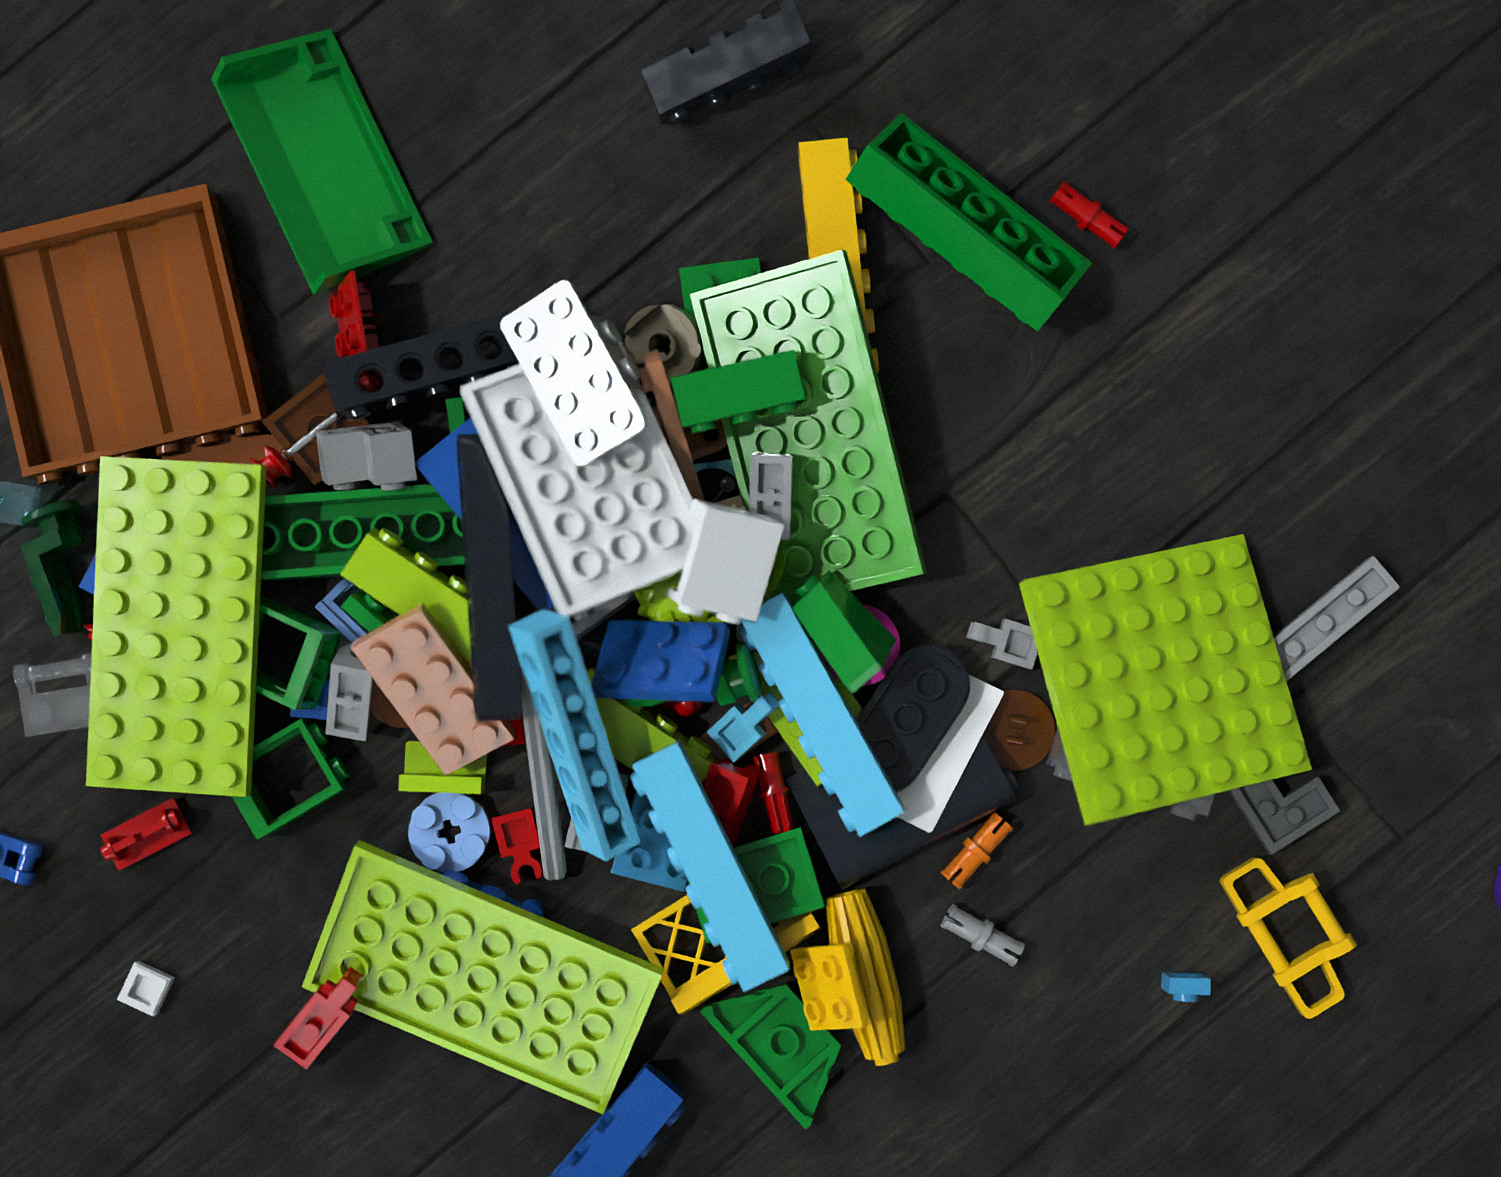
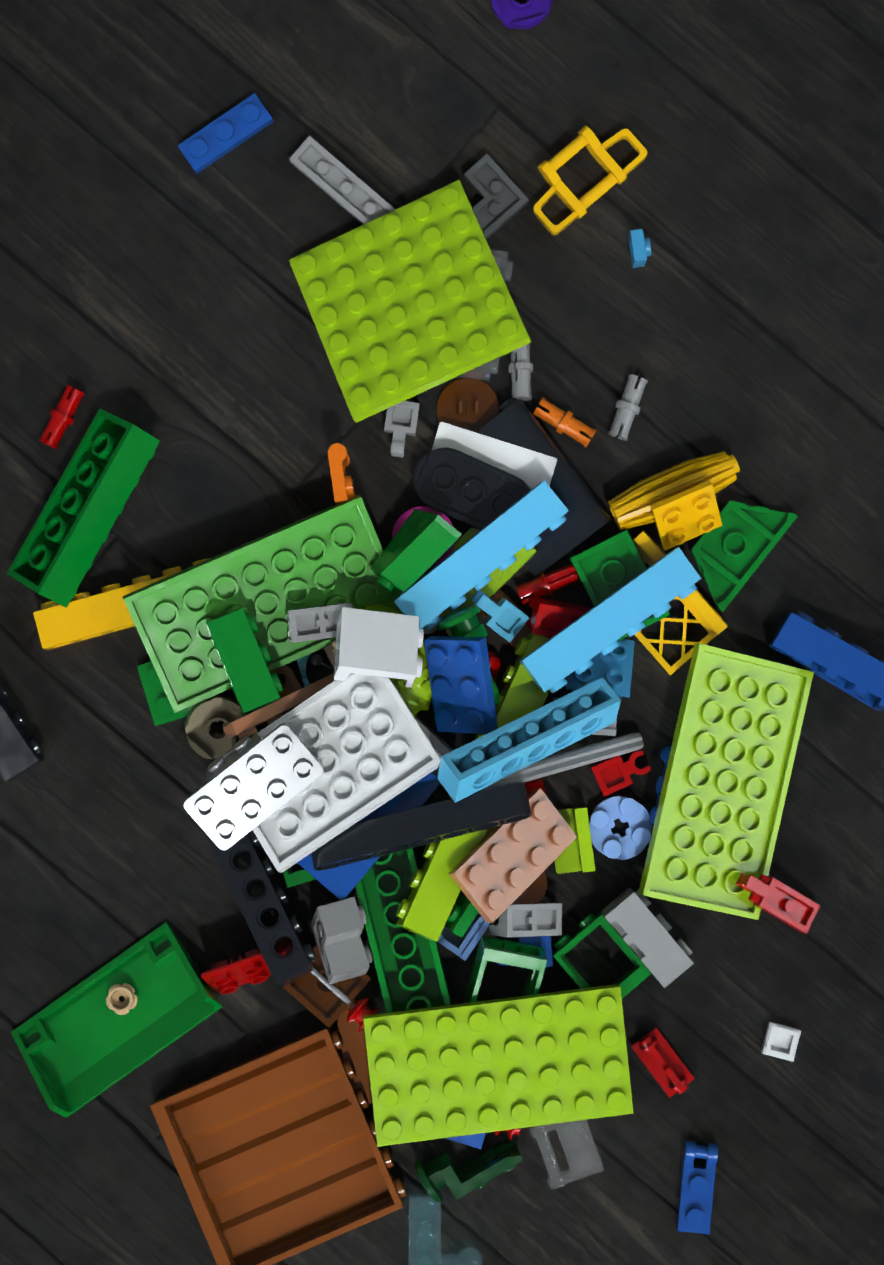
camera: 90 degrees left, 0 degrees up
none -> tan plate [106,983,138,1015]
none -> blue plate [178,93,273,174]
none -> orange plate [328,443,355,504]
none -> light grey pin [508,337,533,401]
none -> light grey wedge [600,887,694,988]

